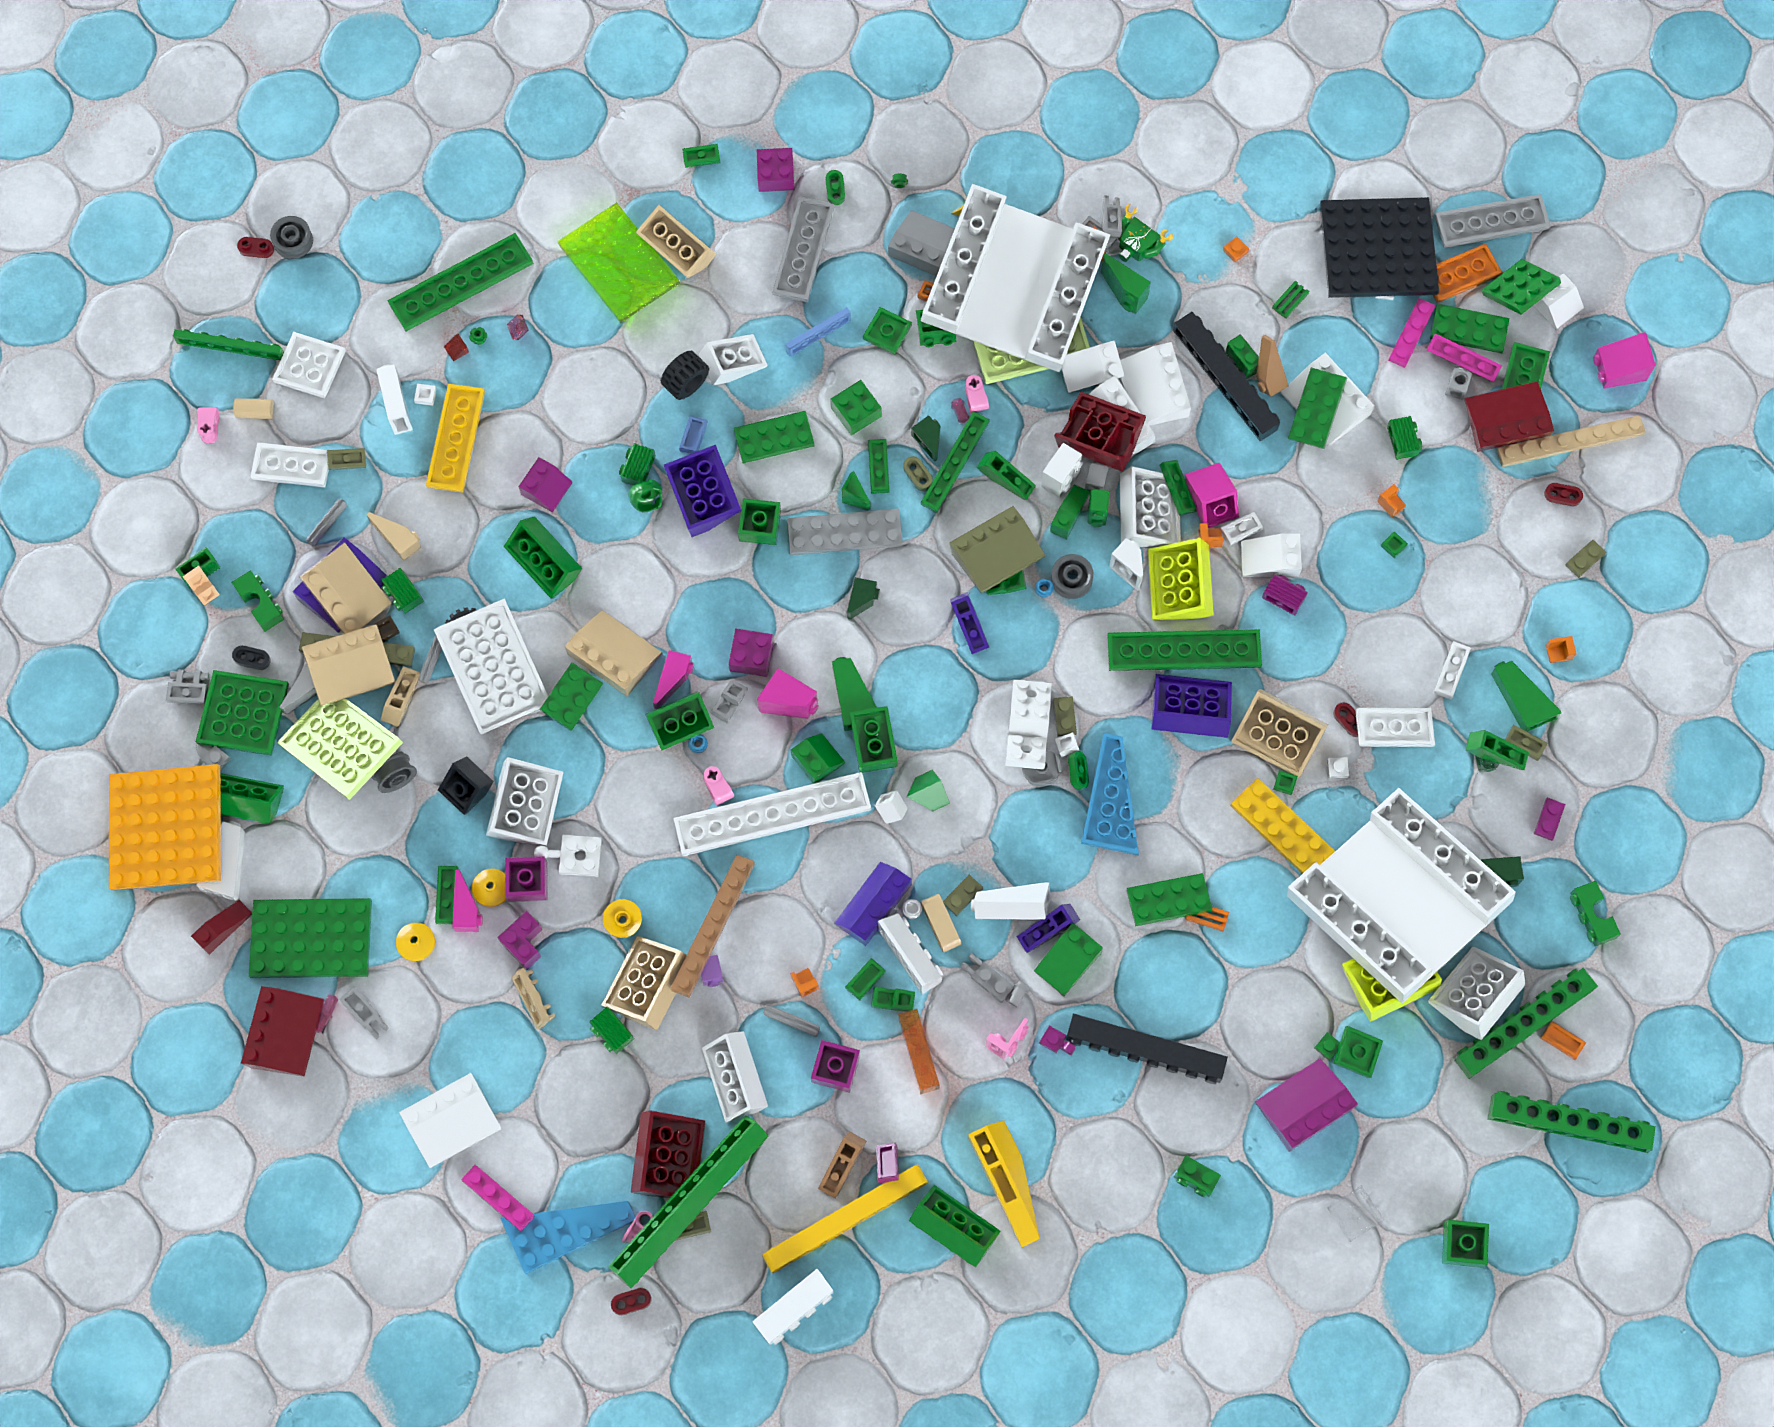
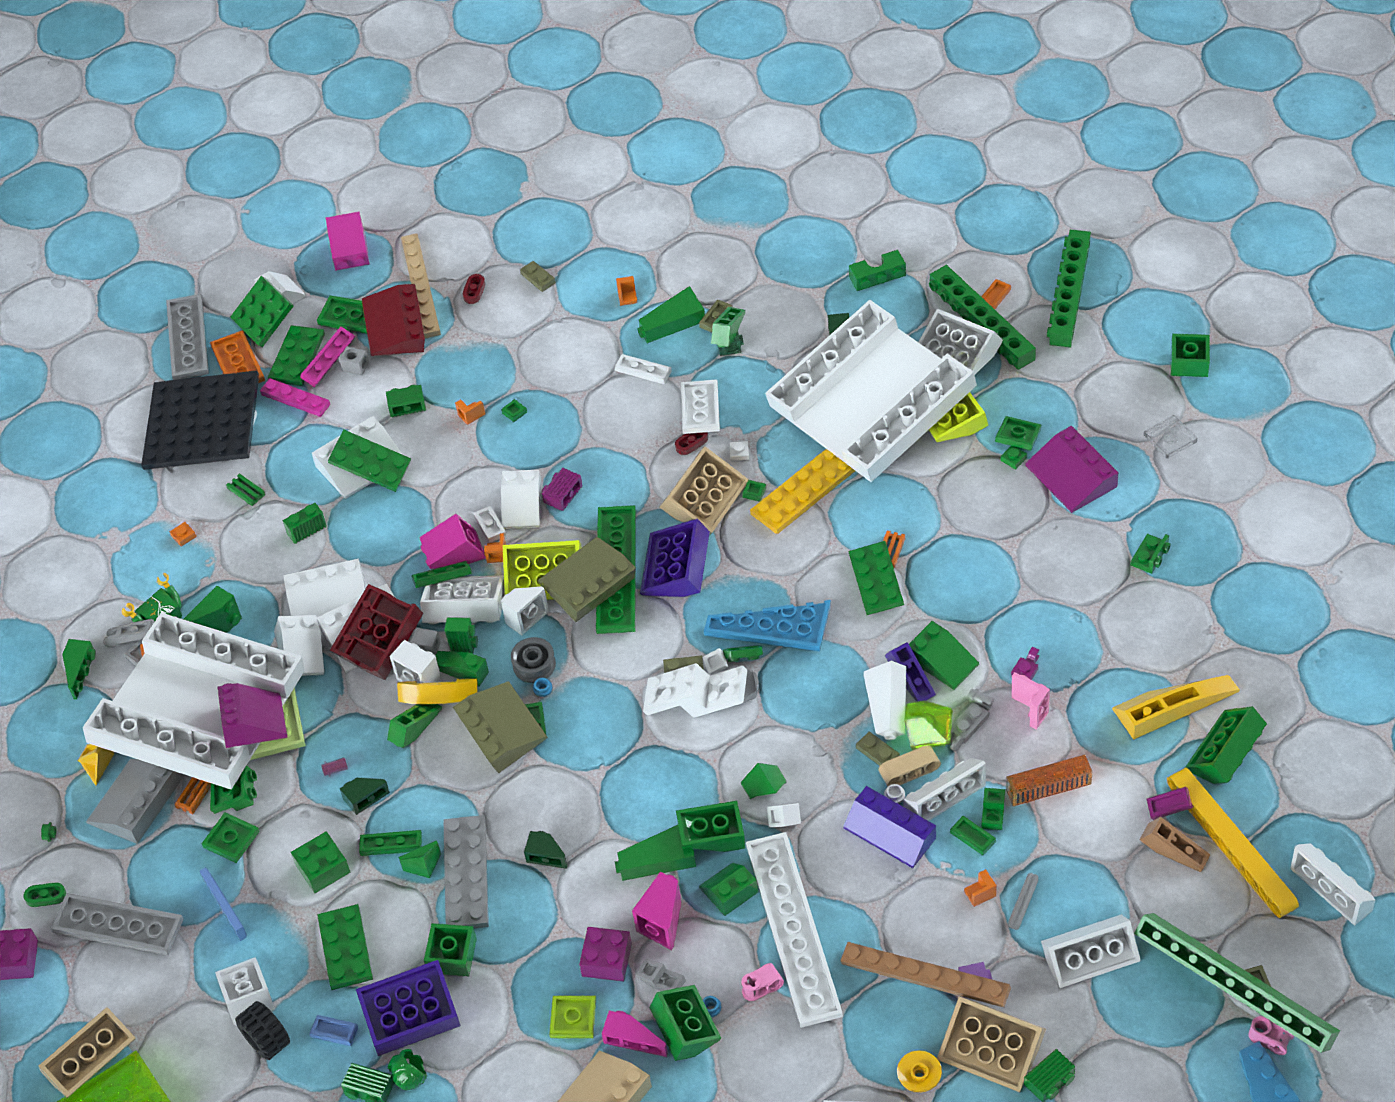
camera: 85 degrees left, 20 degrees down
dark red plate [611,1288,652,1316] -> none
dark red slope [631,1110,705,1198] -> none
magenta brick [811,1040,860,1093] -> none
olive plate [904,456,932,491] -> none
green plate [921,411,990,513] -> none
dark purple slope [950,592,989,654] -> none
bright pink piece [965,375,989,413] -> none
black brick [1066,1013,1228,1084] -> none
black brick [1173,312,1280,441] -> none
medium nougat slope [1256,335,1289,397] -> none
magenta plate [1534,797,1566,841] -> none
none -> green slope [62,639,96,700]
none -> magenta slope [217,683,288,748]
none -> yellow slope [397,678,478,704]
none -> olive slope [538,537,636,622]
none -> lime tile [549,996,596,1038]
none -> clear neon green slope [904,700,953,751]

